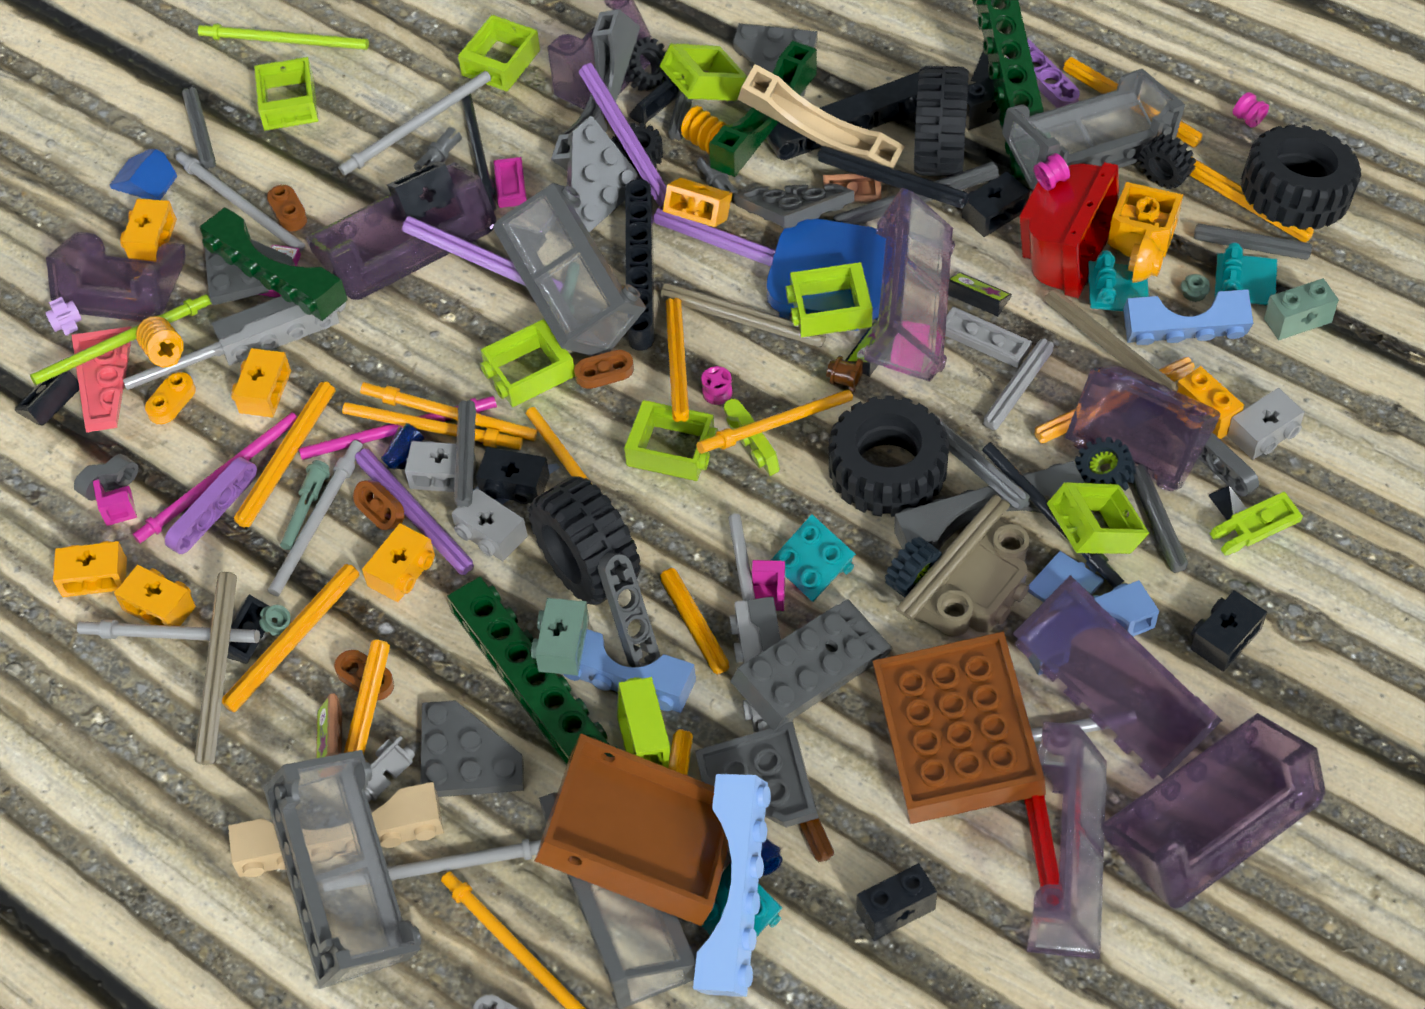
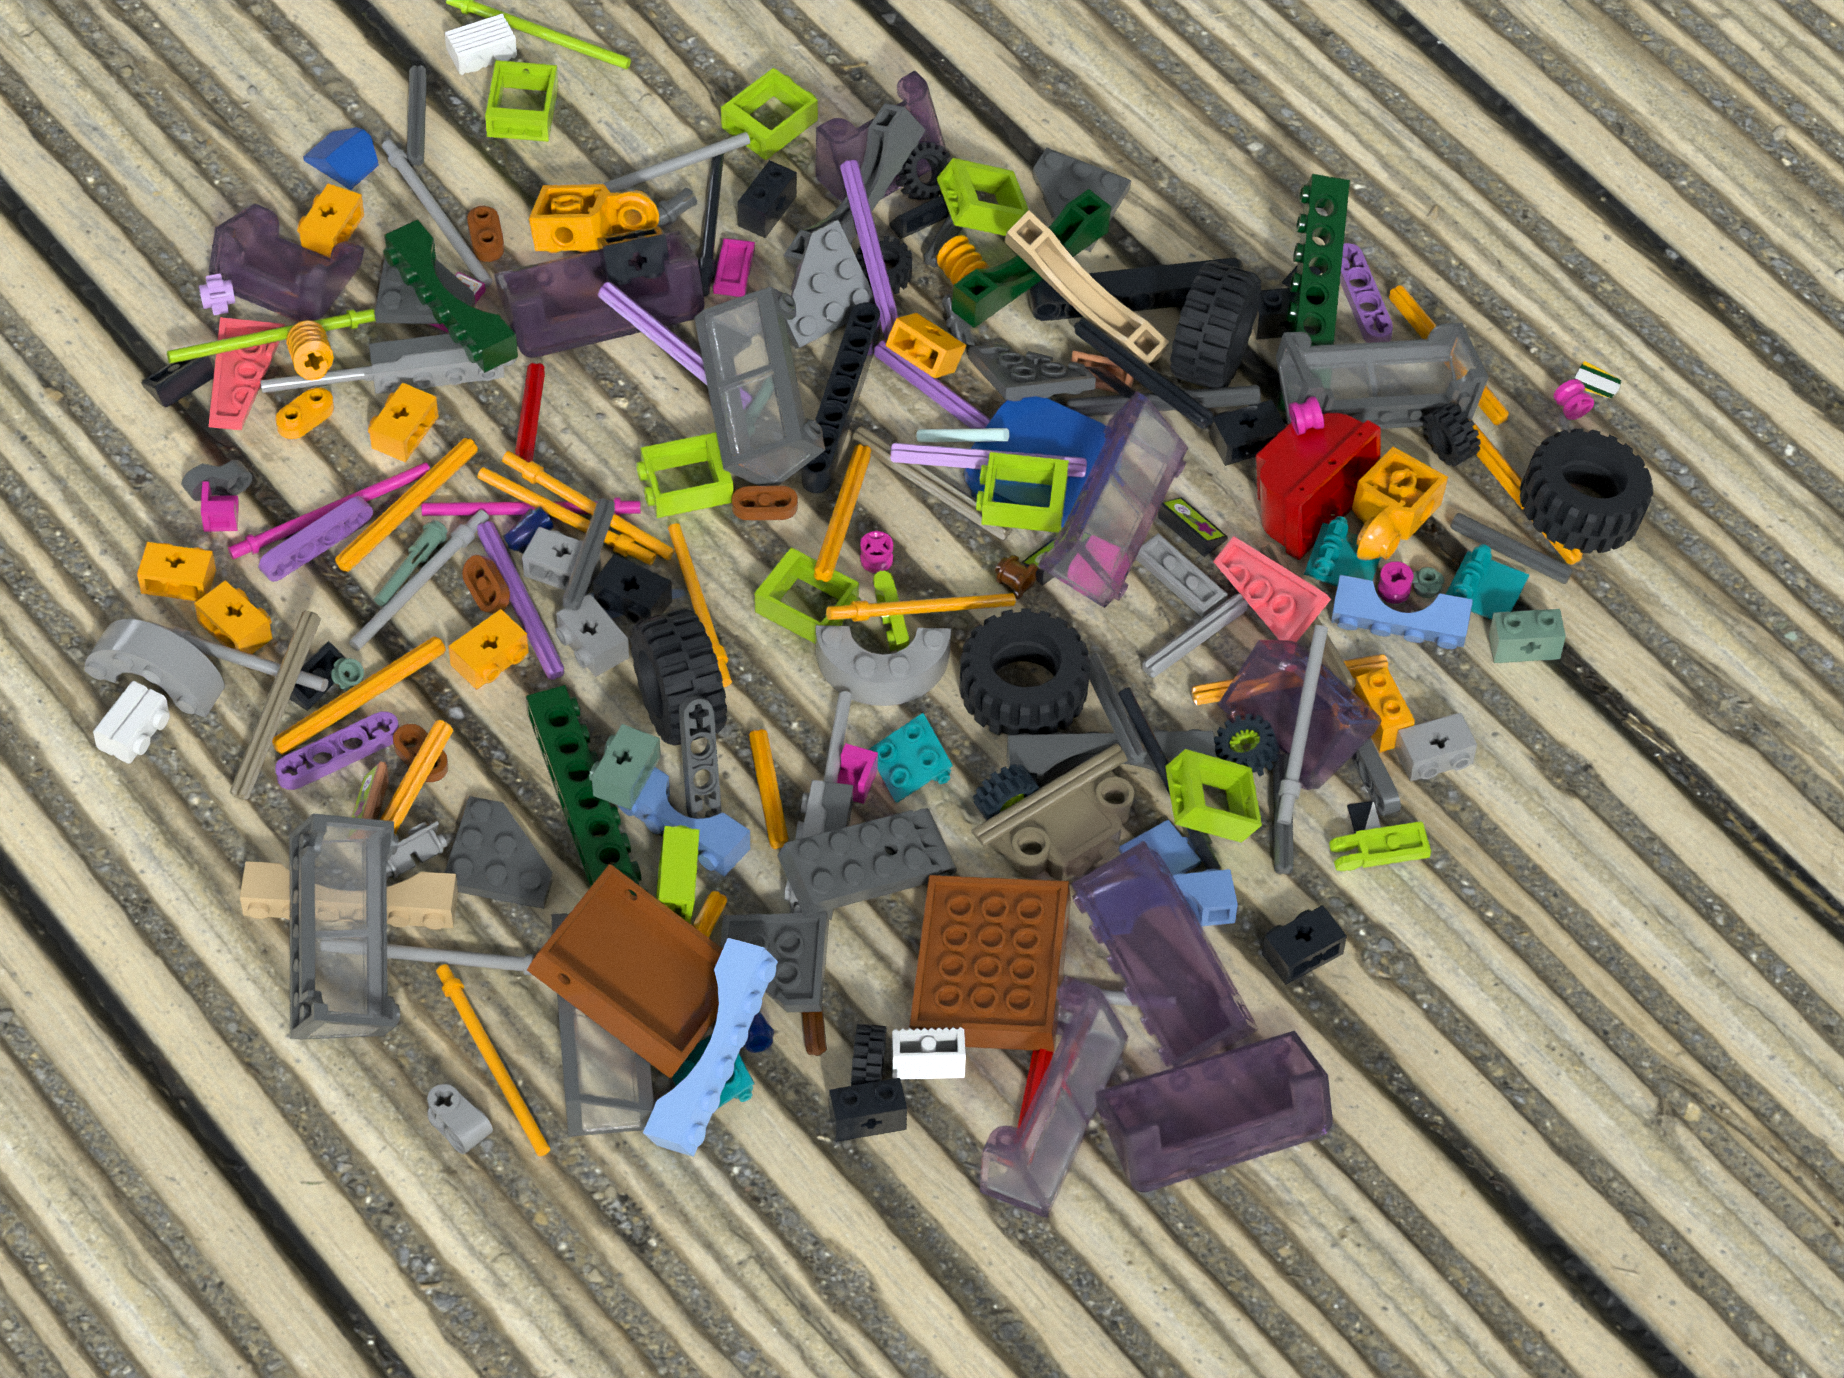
camera: 10 degrees right, 0 degrees up
none -> light grey brick [85,619,225,718]
none -> white brick [93,681,170,764]
none -> medium lavender beam [275,711,399,790]
none -> white brick [445,14,517,75]
none -> red axle [515,362,545,462]
none -> light orange brick [529,184,659,253]
none -> black brick [738,160,797,238]
none -> light grey brick [816,625,951,706]
none -> black tyre [851,1023,887,1086]
none -> lavender axle [890,443,1087,477]
none -> white brick [892,1027,966,1079]
none -> light aqua bar [916,428,1009,442]
none -> black sticker [1086,367,1144,399]
none -> coral wing [1213,536,1331,651]
none -> light grey bar [1277,625,1328,825]
none -> dark pink wheel [1378,561,1414,604]
none -> sticker [1574,361,1621,399]

